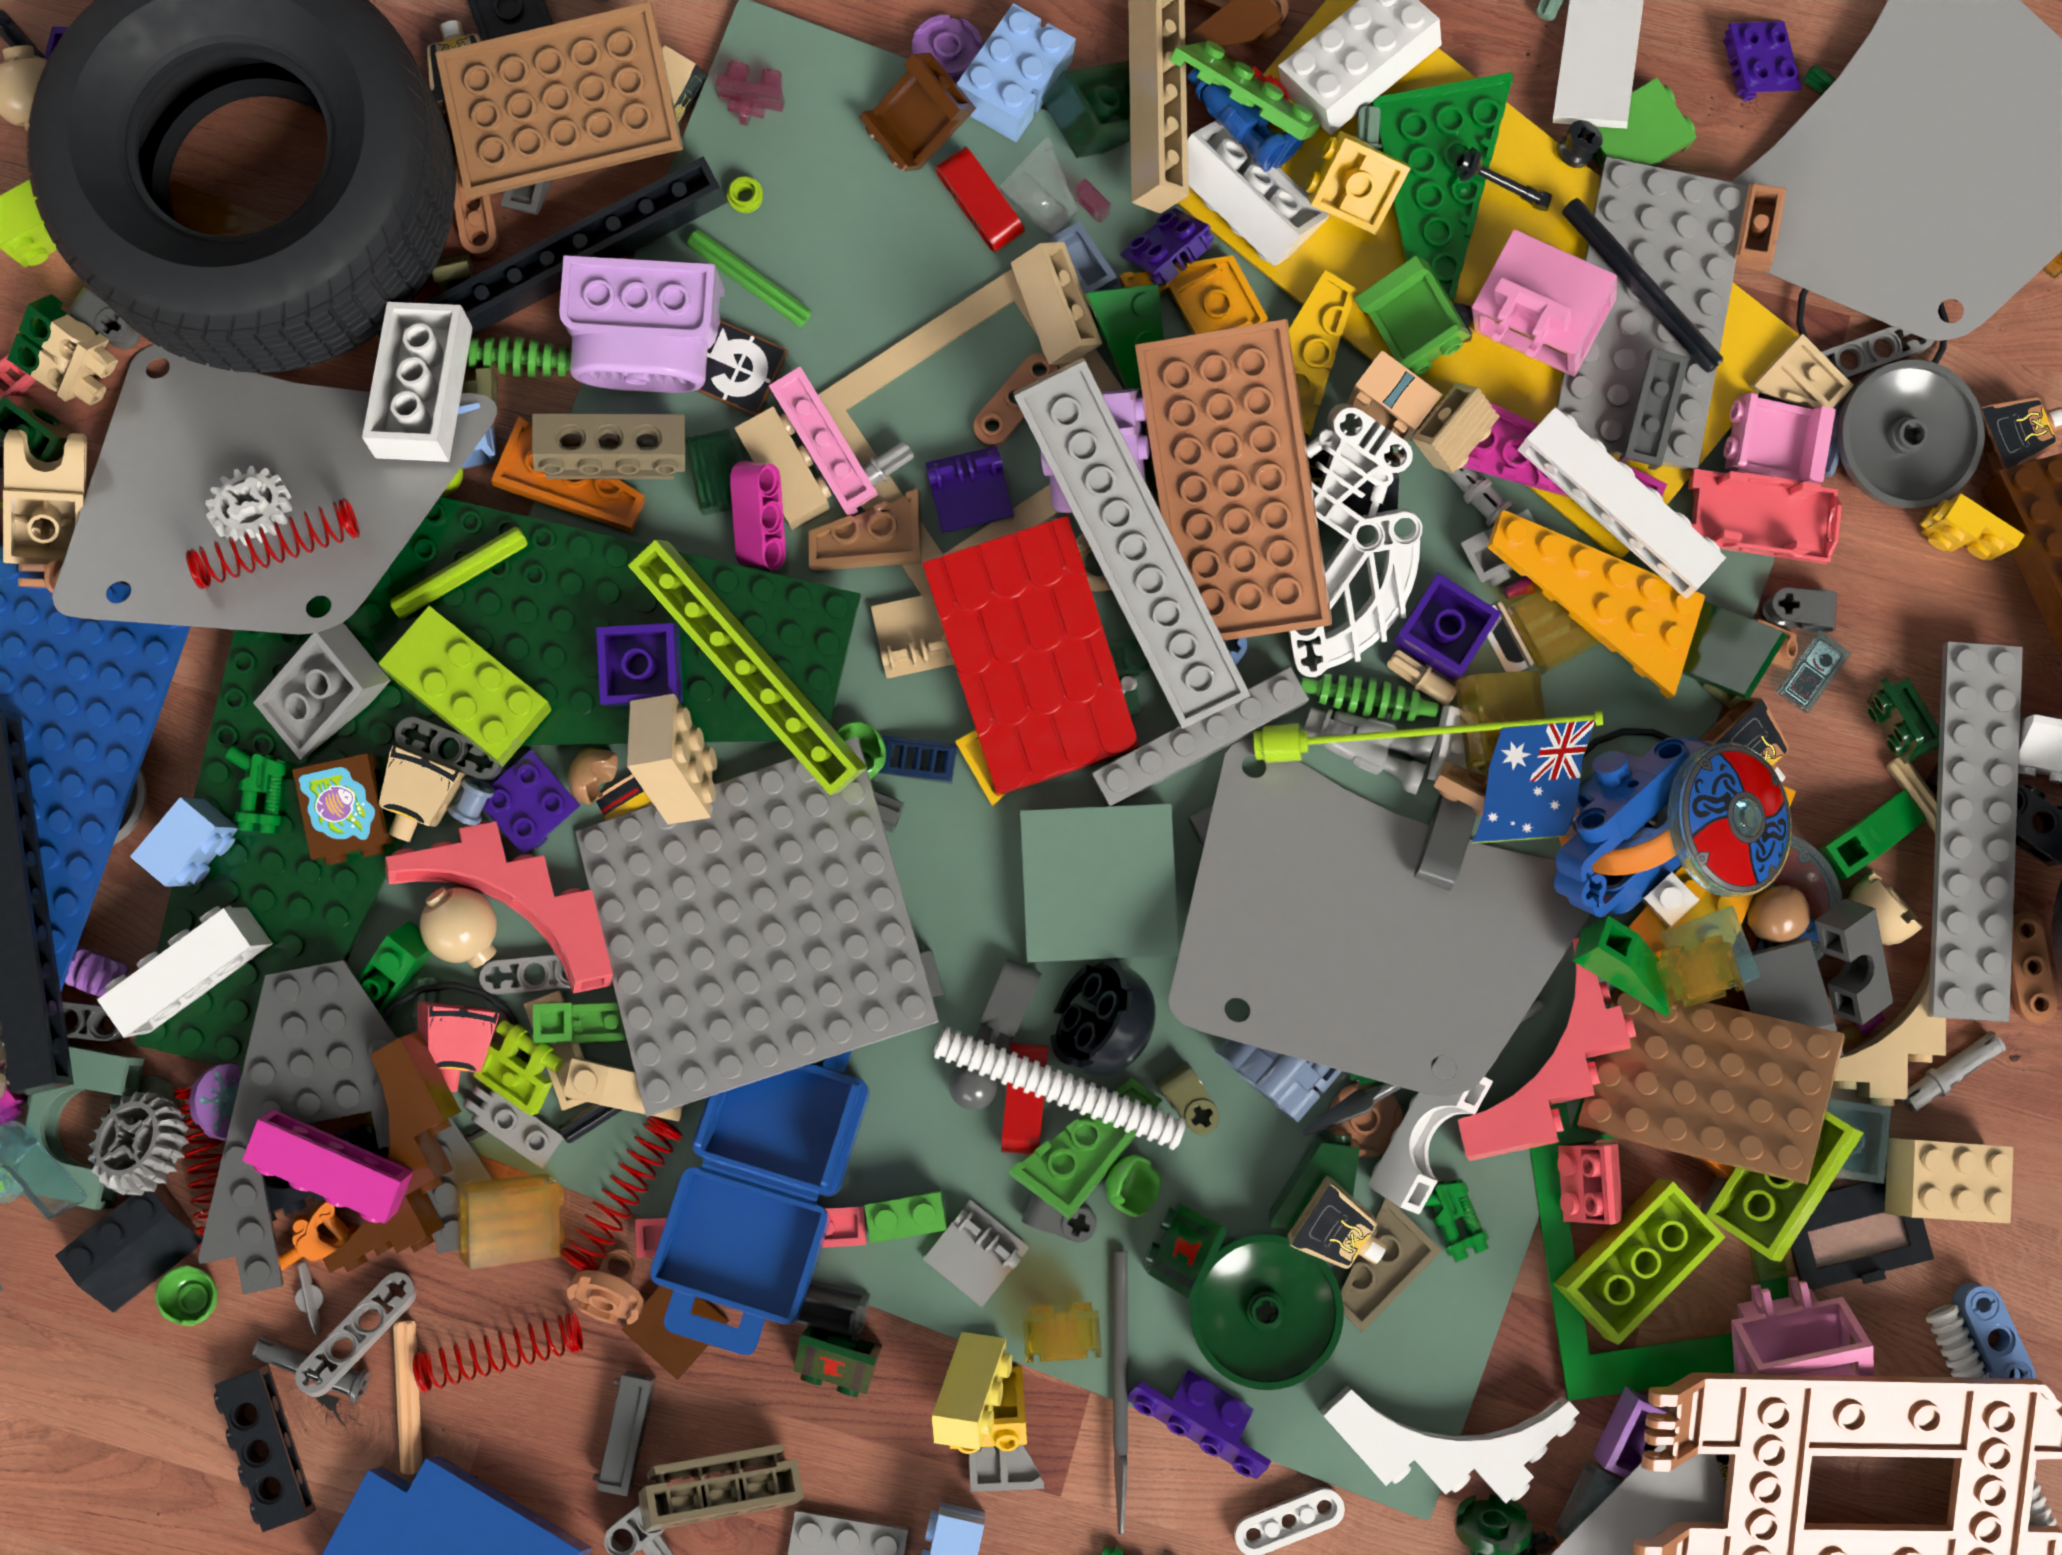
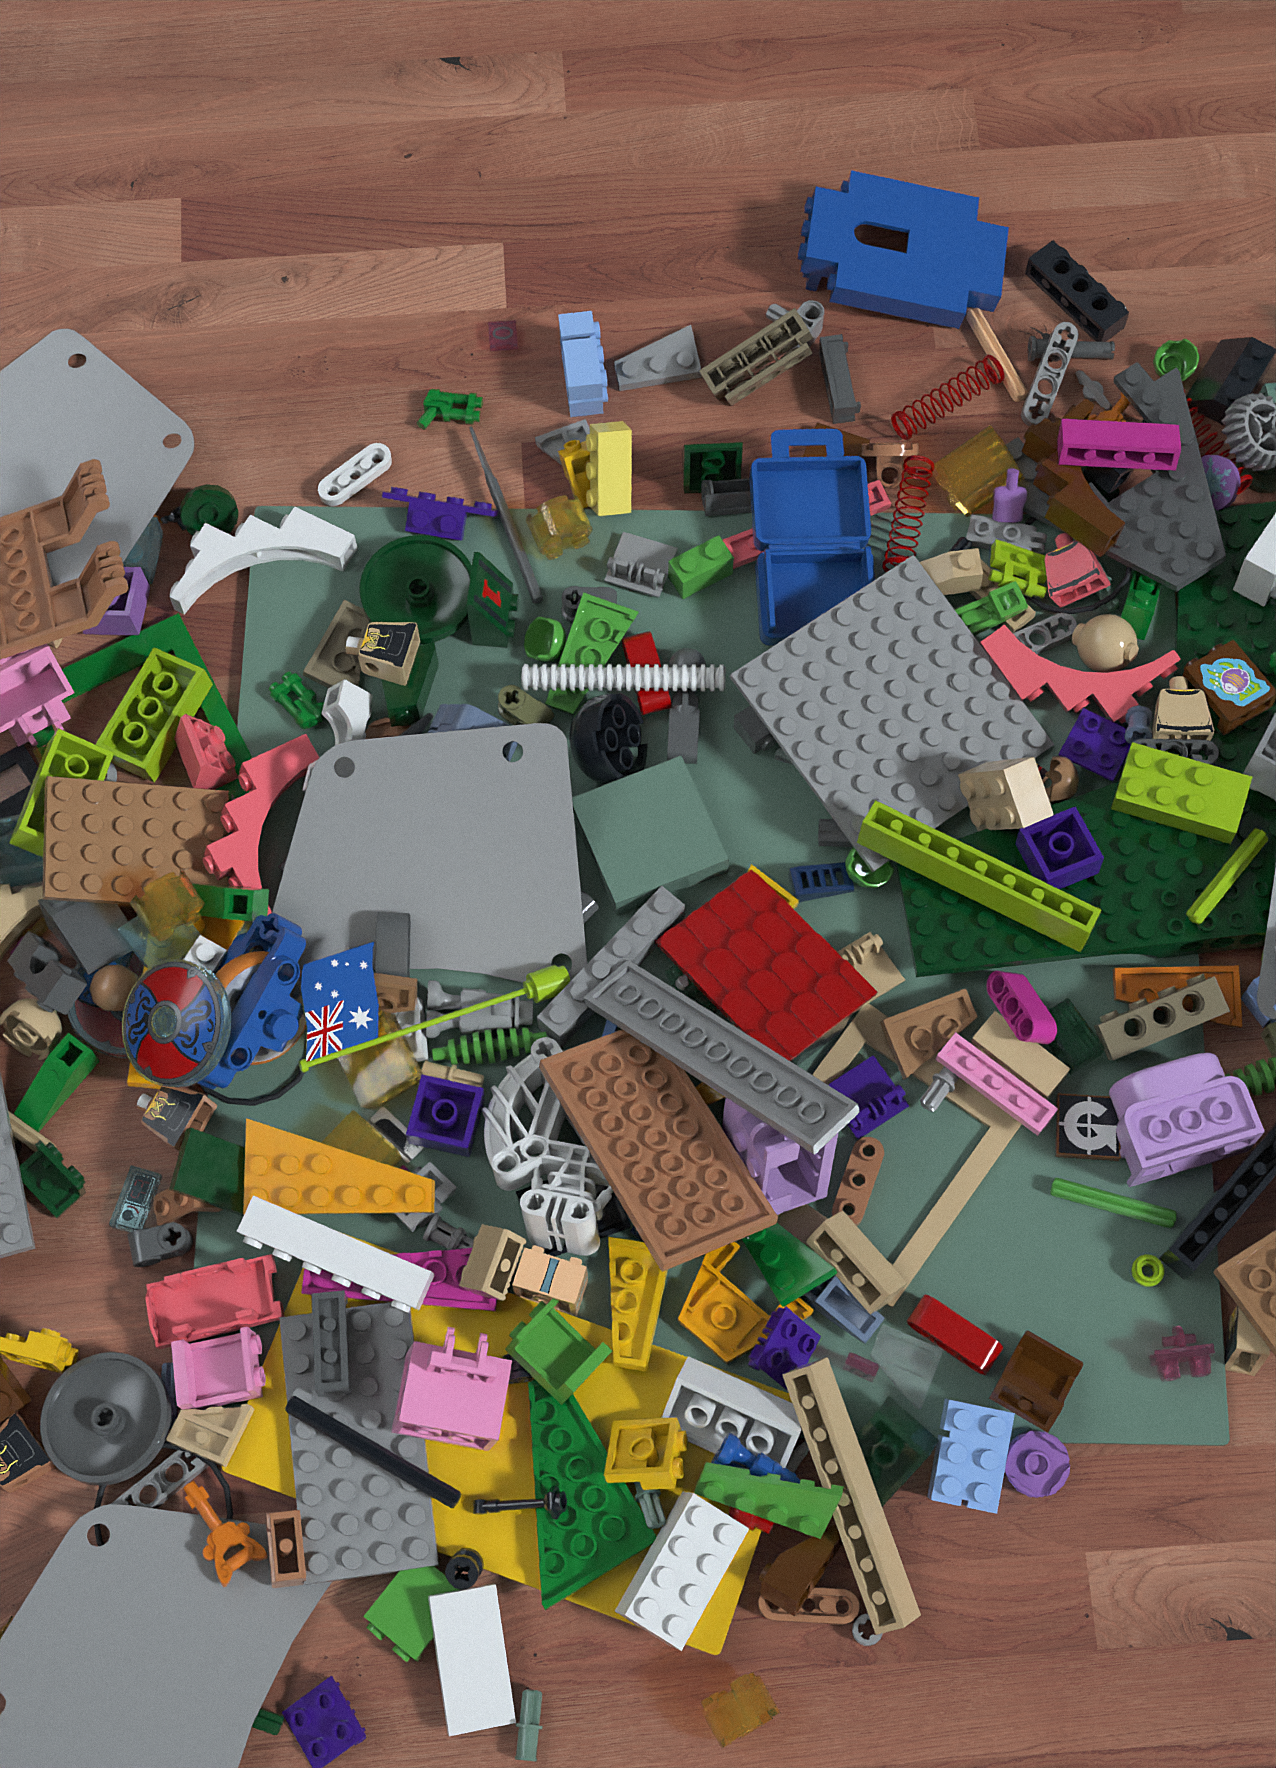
camera: 165 degrees right, 15 degrees down
none -> orange piece [183,1481,268,1588]
none -> medium lavender piece [992,469,1027,523]

